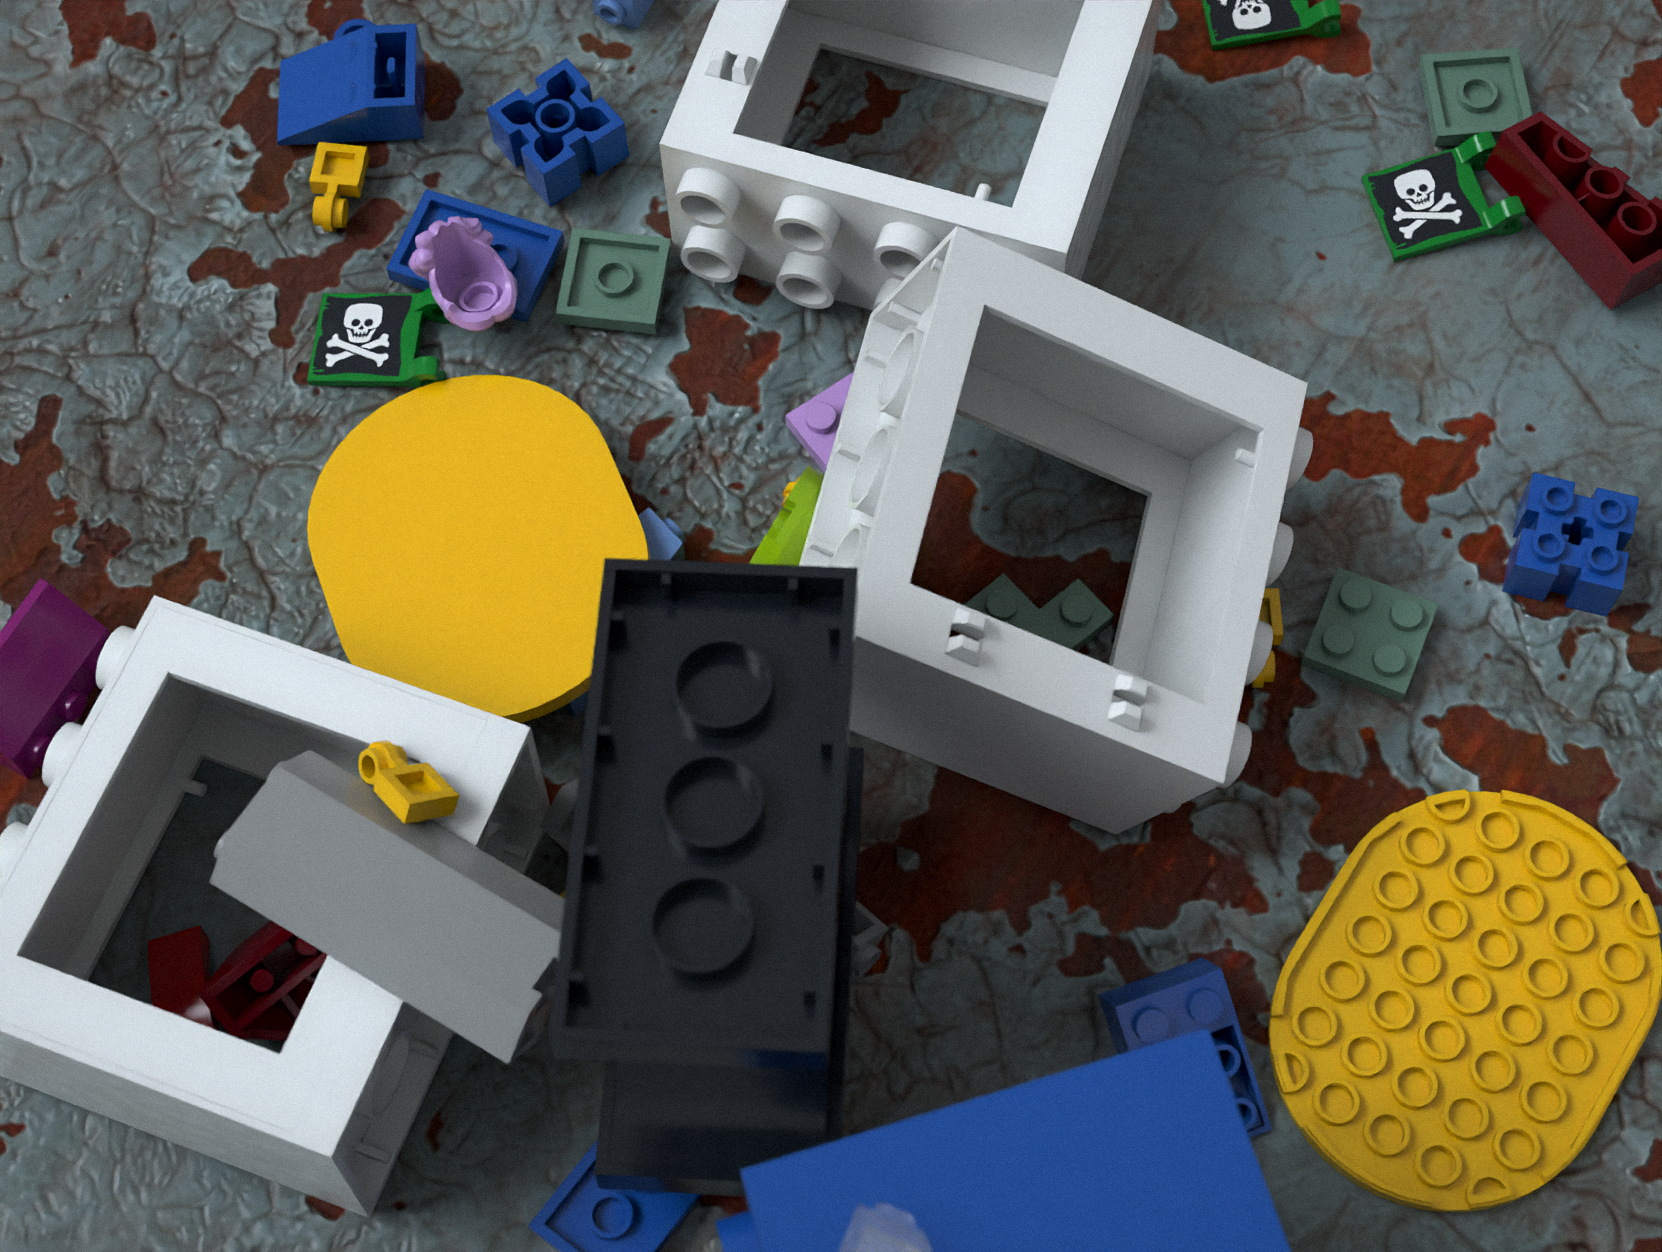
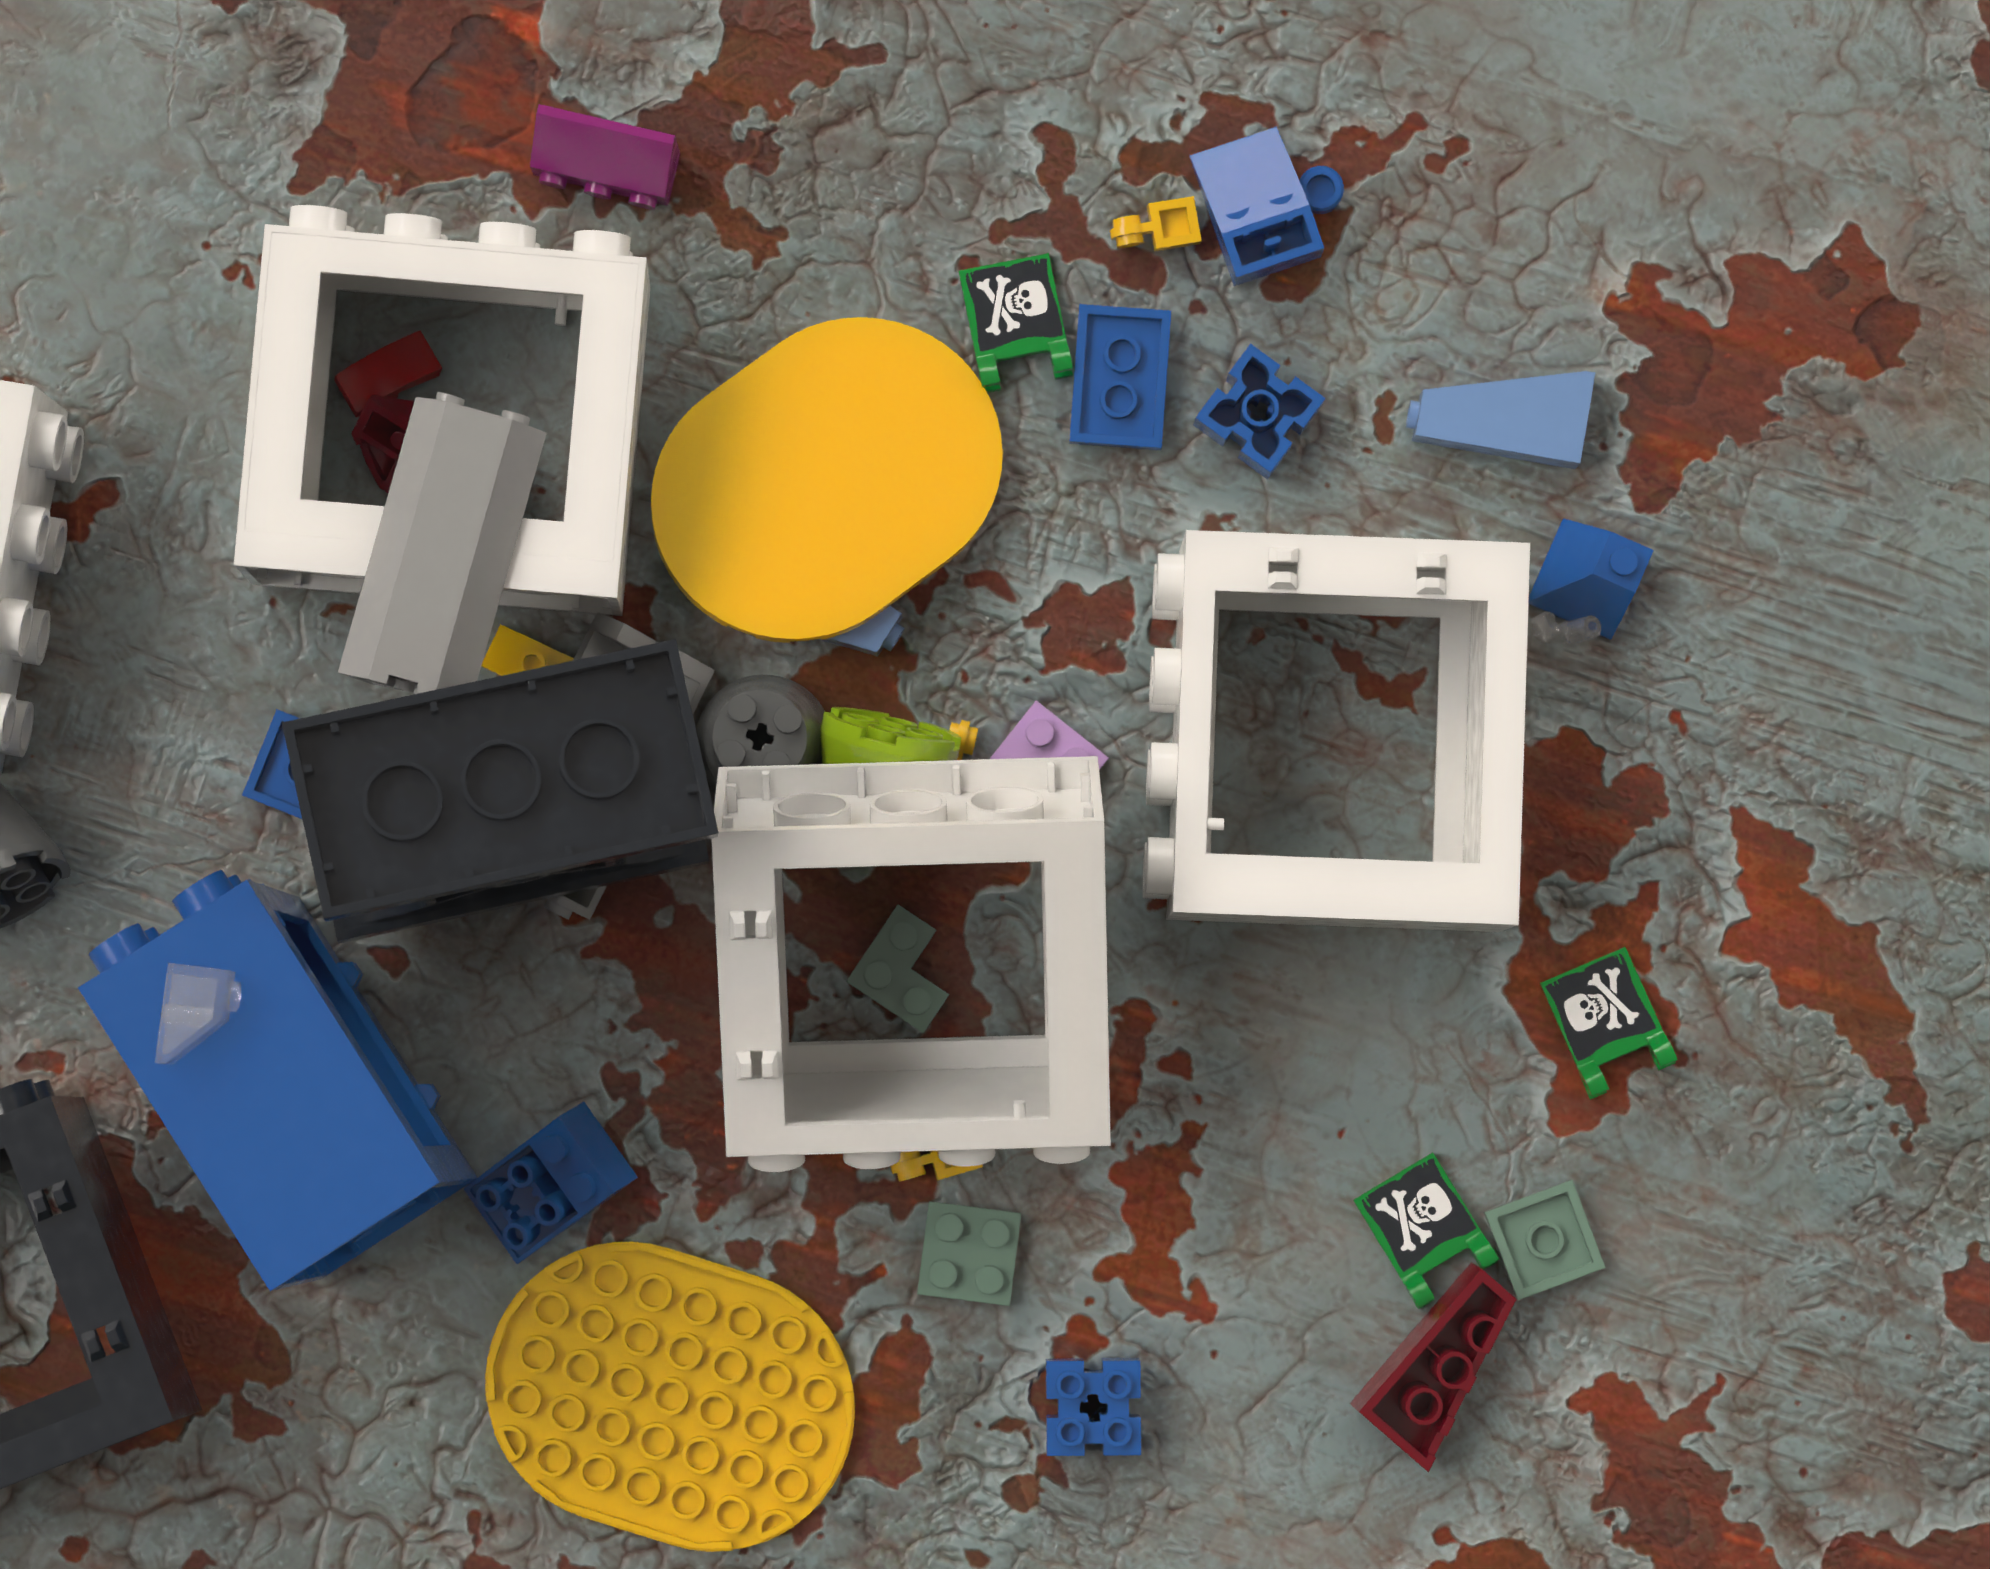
camera: 70 degrees right, 20 degrees up
yellow plate [358,740,460,824] -> none
lavender hair [408,216,518,332] -> none
sand green plate [555,228,672,335] -> none

